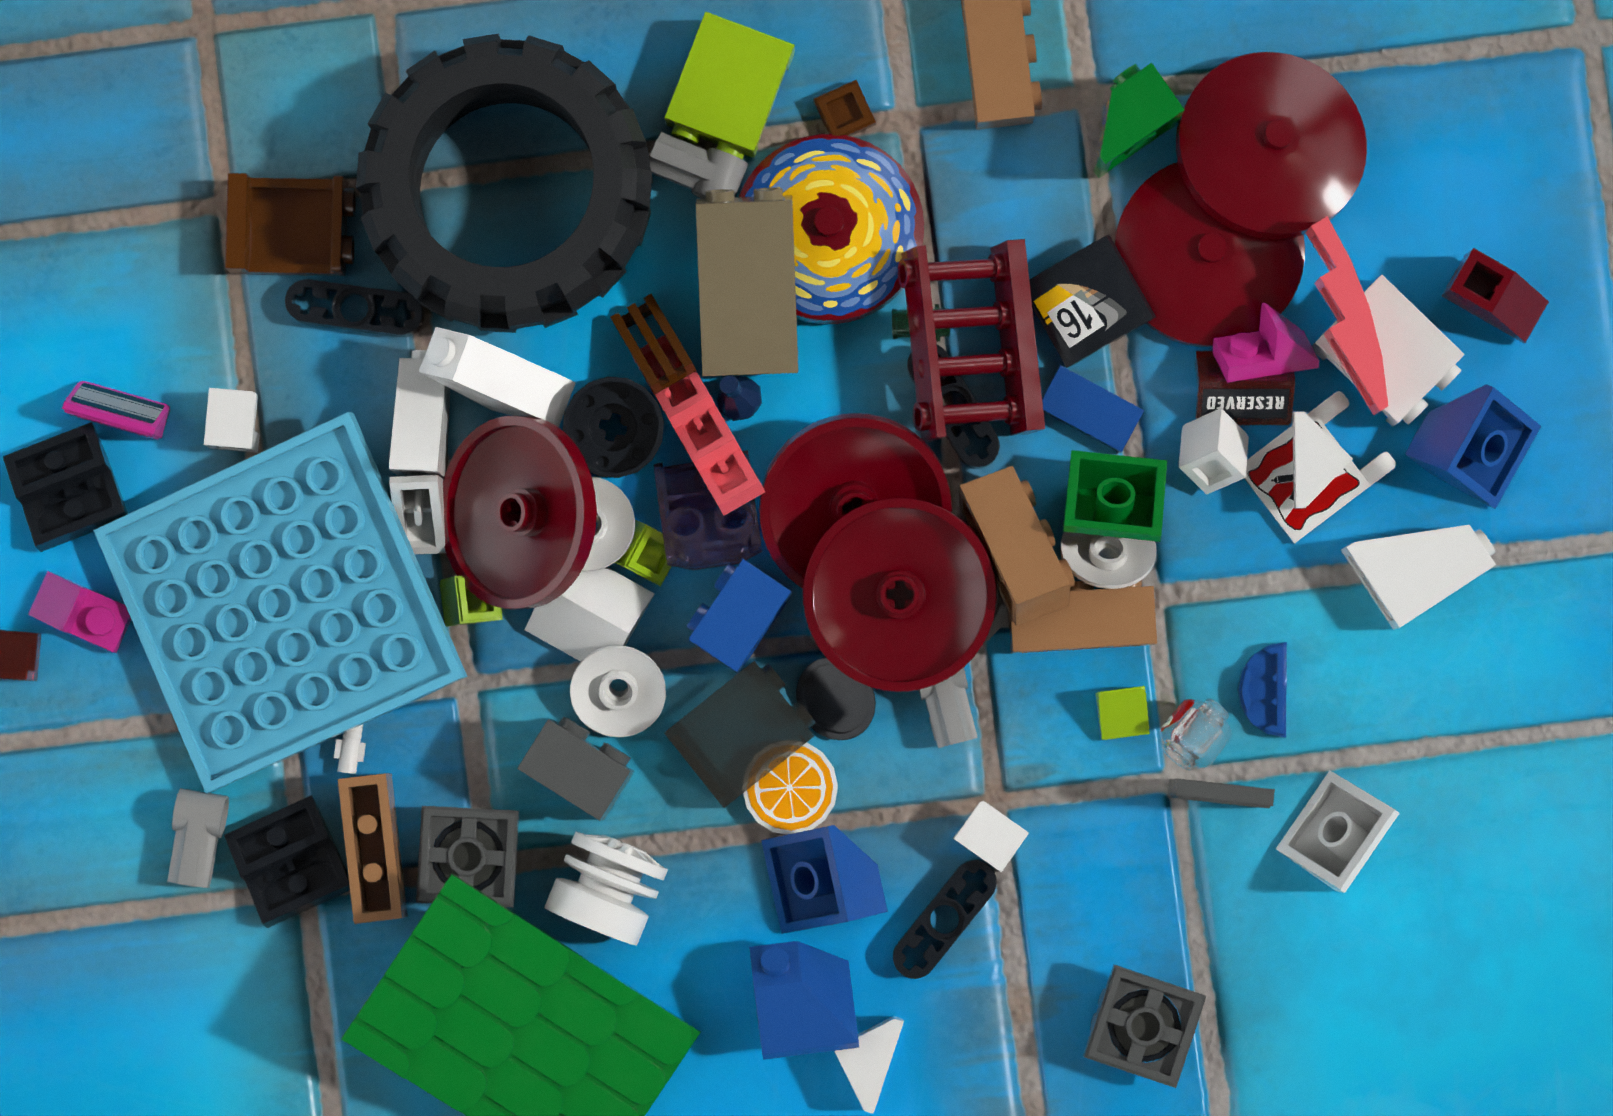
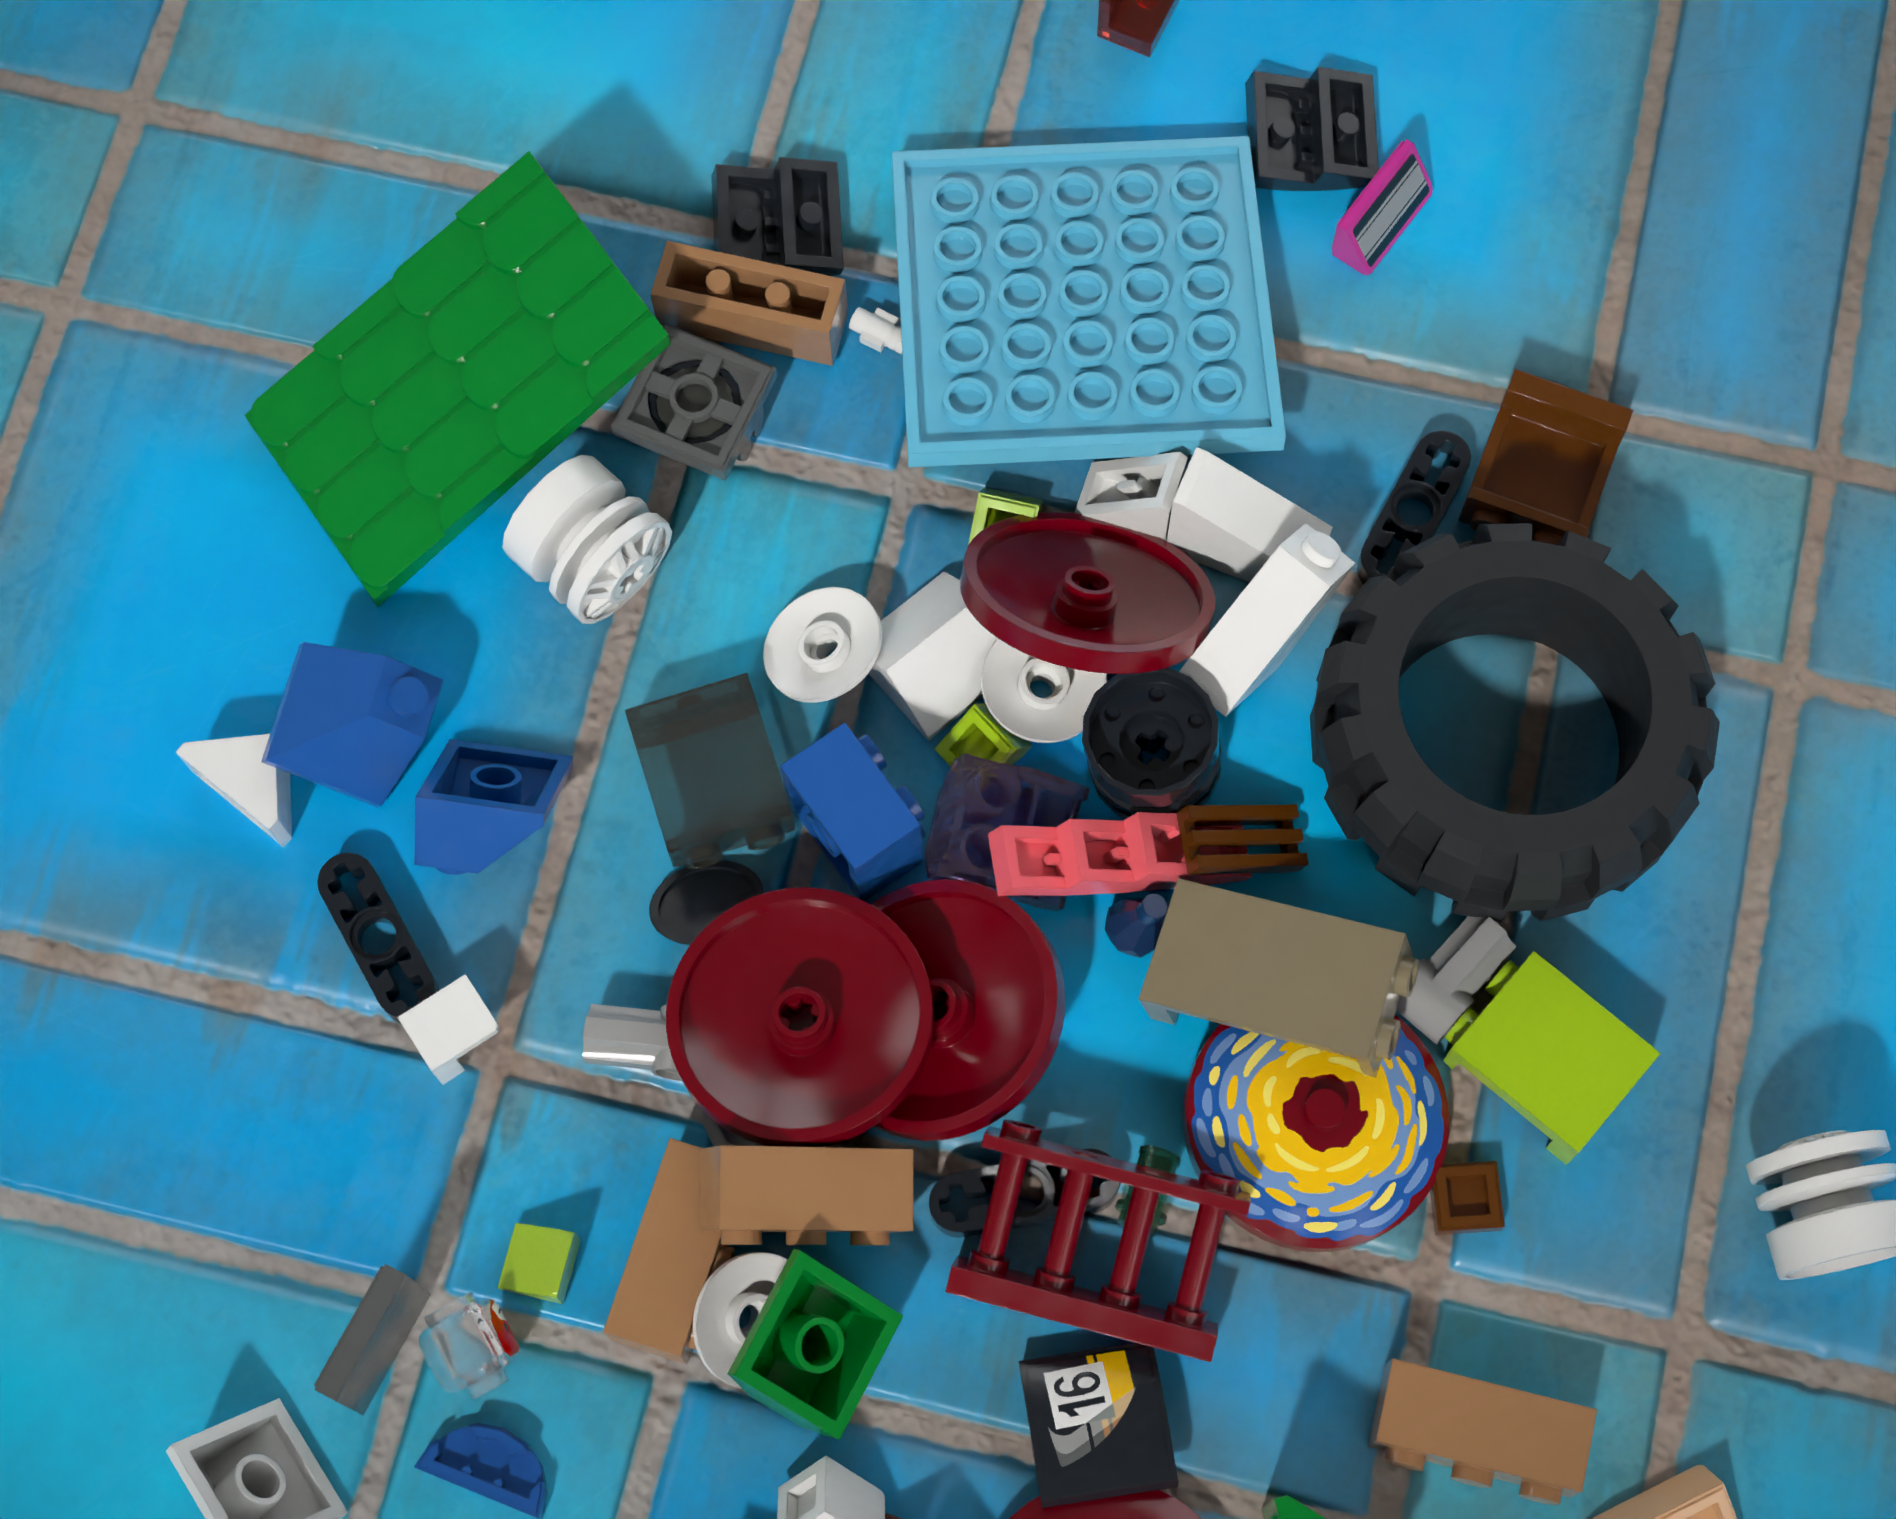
camera: 110 degrees right, 15 degrees down
dark pink slope [28,571,131,653] -> none
light grey piece [167,788,229,888] -> none
white panel [204,388,260,453] -> none
dark grey piece [517,716,635,821] -> none
light orange tile [742,739,838,835] -> none
blue tile [1042,365,1144,453] -> none
dark grey piece [1083,964,1206,1088] -> none

